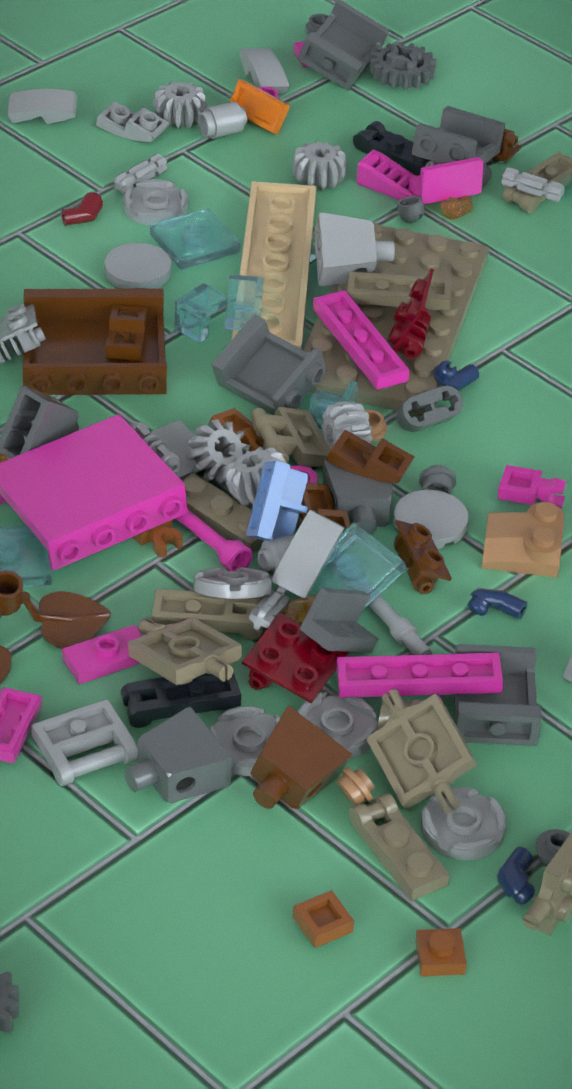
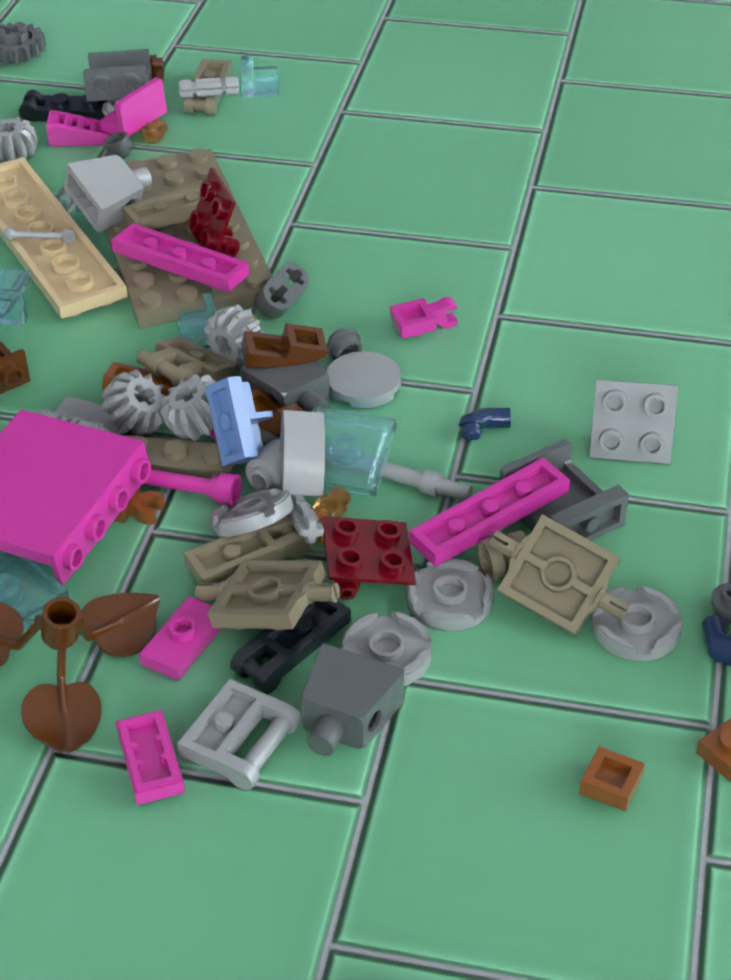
camera: 30 degrees left, 0 degrees up
dark grey panel [211,314,327,415] -> none
clear light blue panel [225,275,264,330] -> none
reddish brown torso [250,706,352,809] -> none
dark grey panel [300,588,379,652] -> none
medium nougat plate [336,767,375,806] -> none
dark tan plate [349,793,449,901] -> none
reddish brown hinge [394,520,452,594] -> none
dark blue arm [434,361,479,391] -> none
medium nougat slope [481,502,564,578] -> none
none -> light grey hinge [2,227,76,243]

